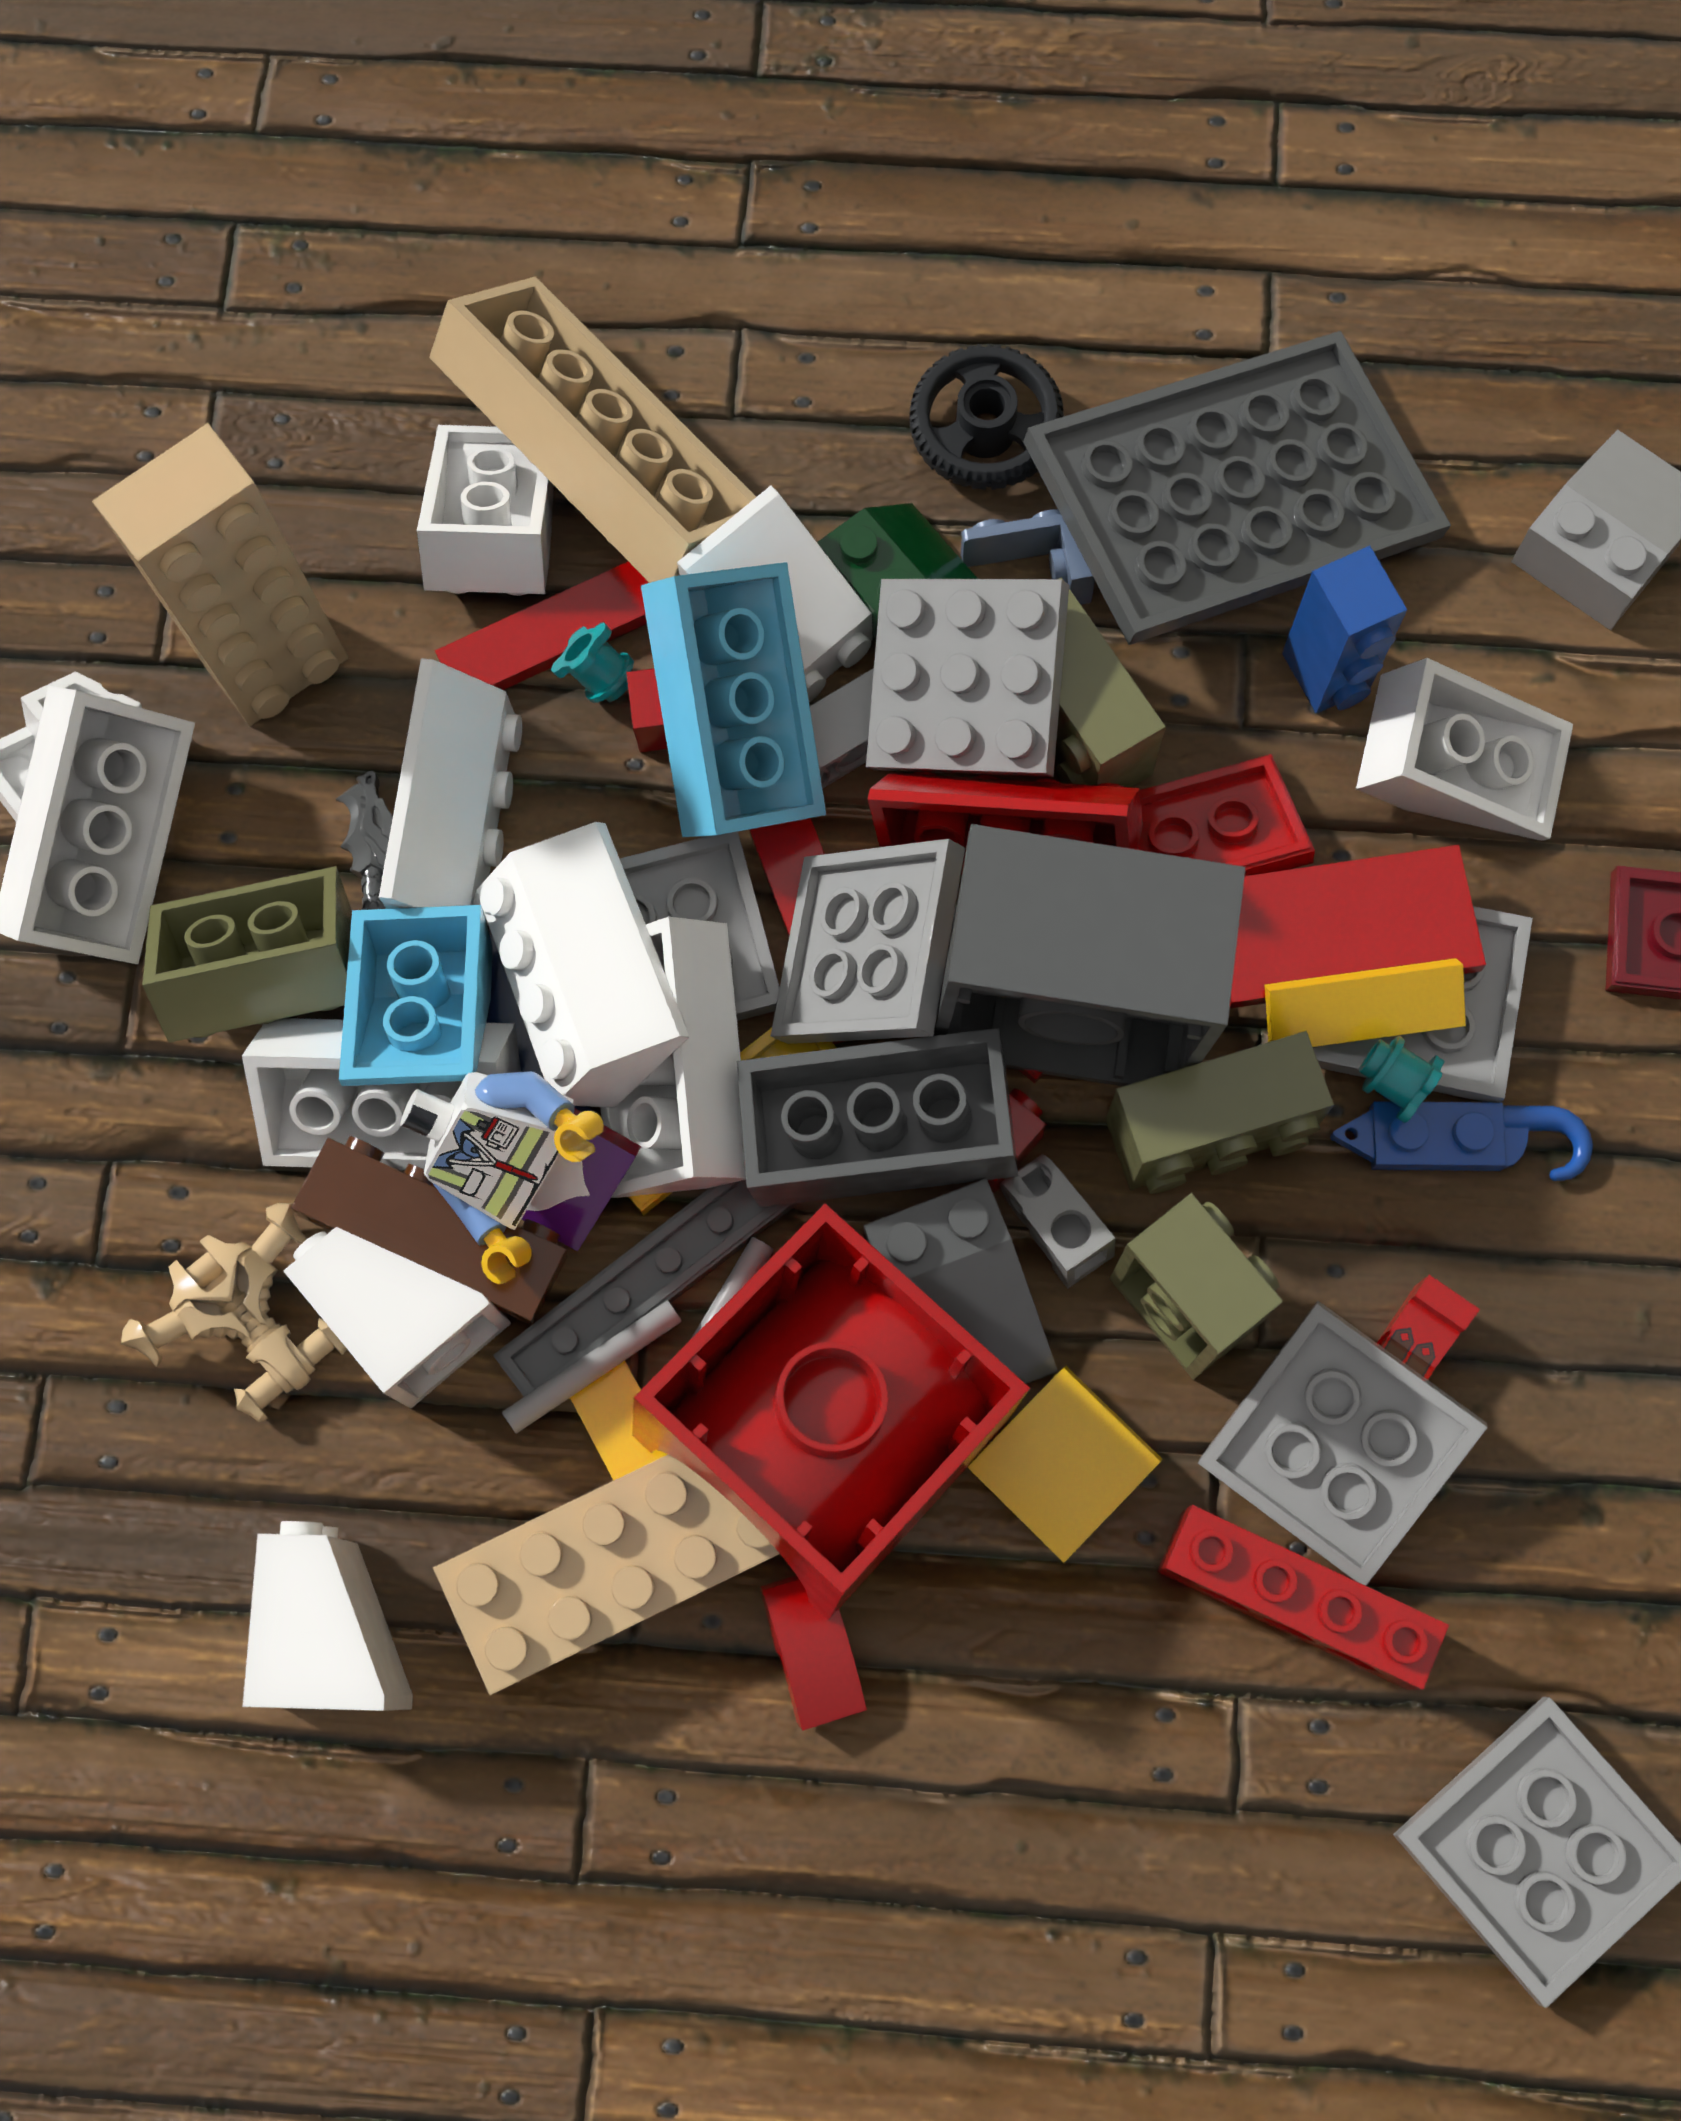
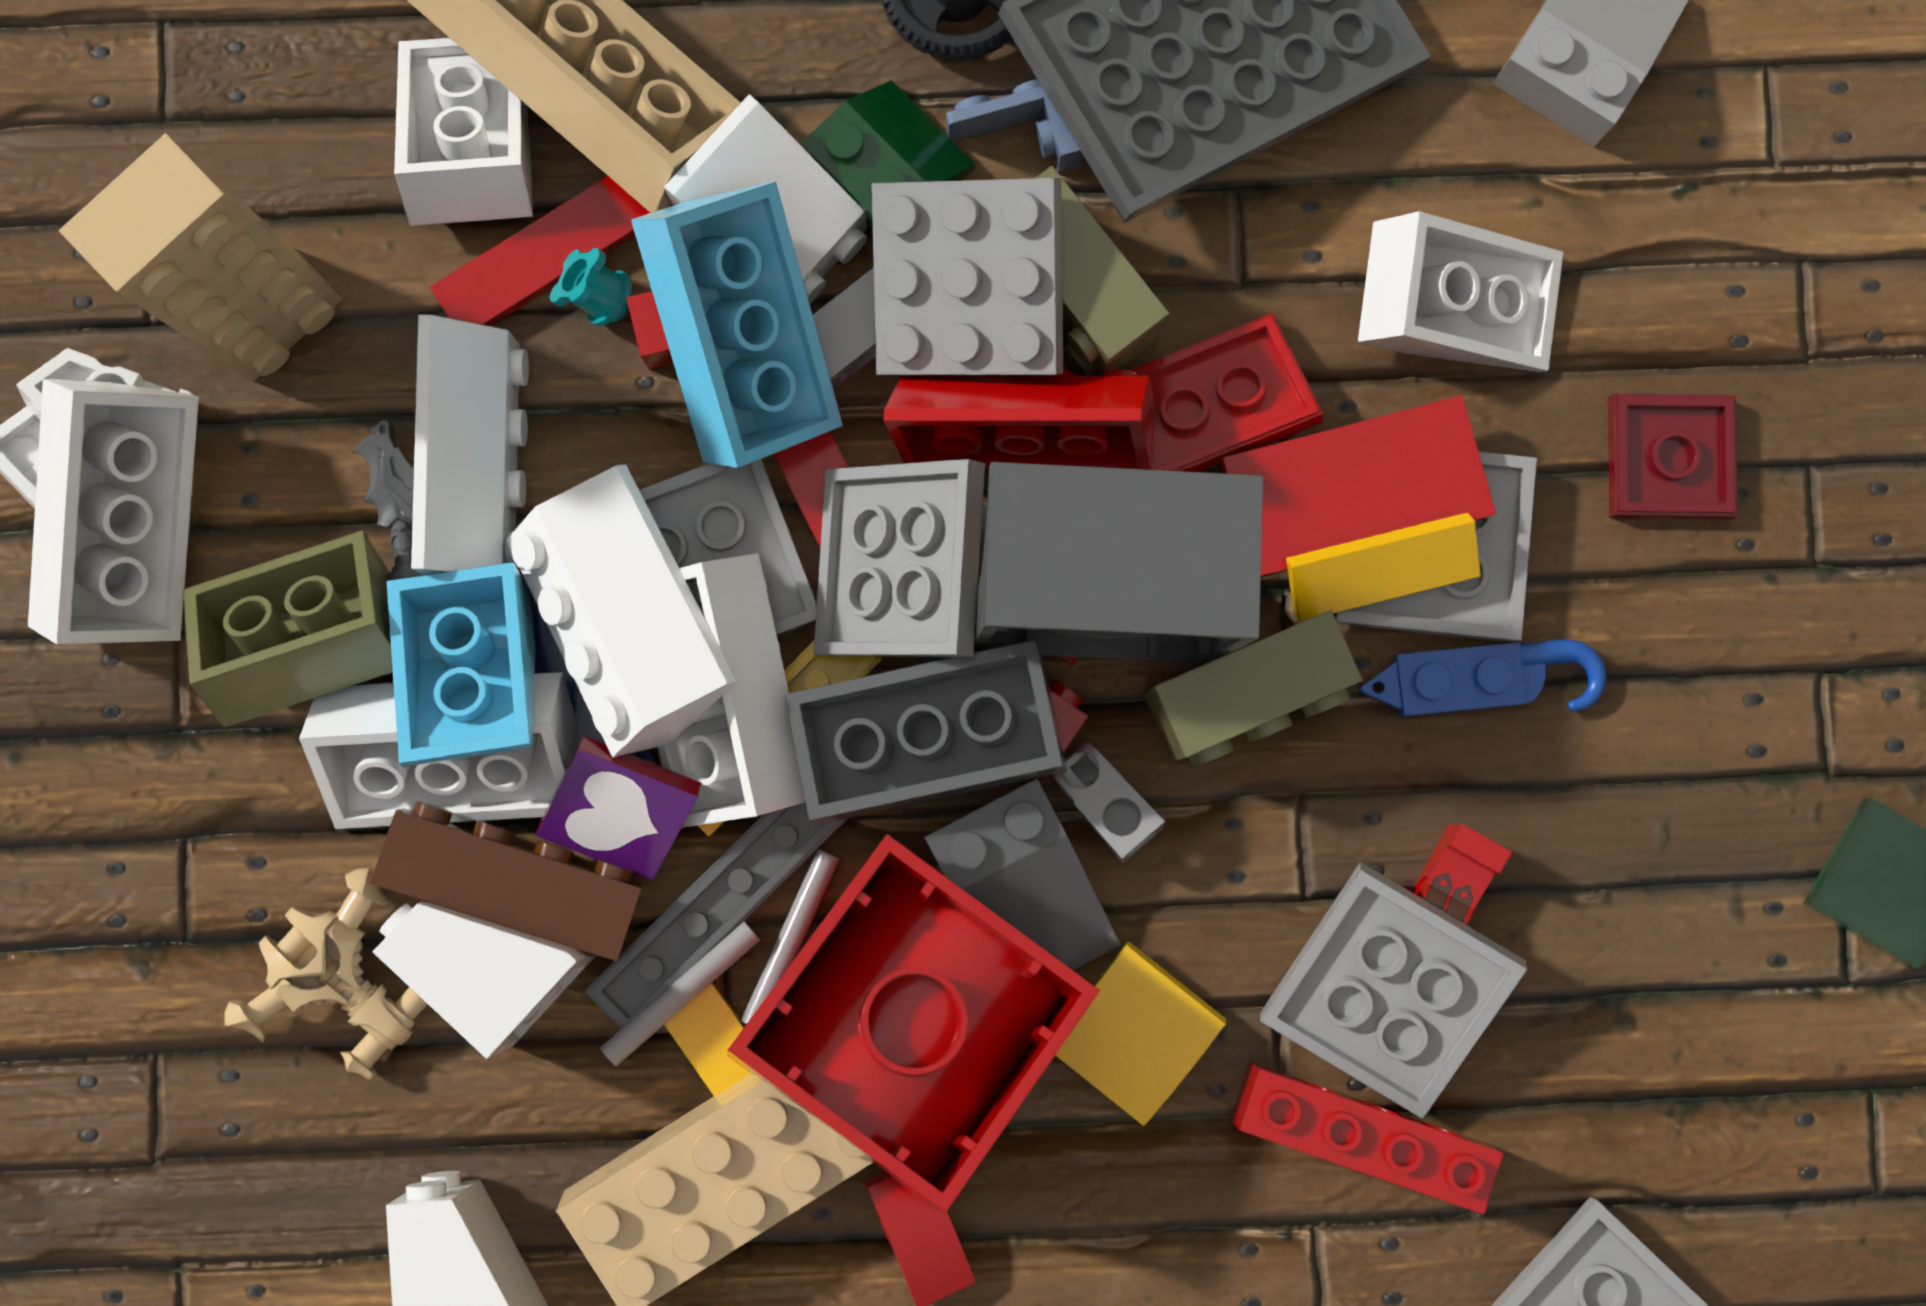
camera: 15 degrees left, 10 degrees up
torso [400,1071,603,1284] -> none
olive brick [1109,1193,1283,1380] -> none
blue brick [1282,546,1407,714] -> none
teal brick [1358,1036,1445,1123] -> none

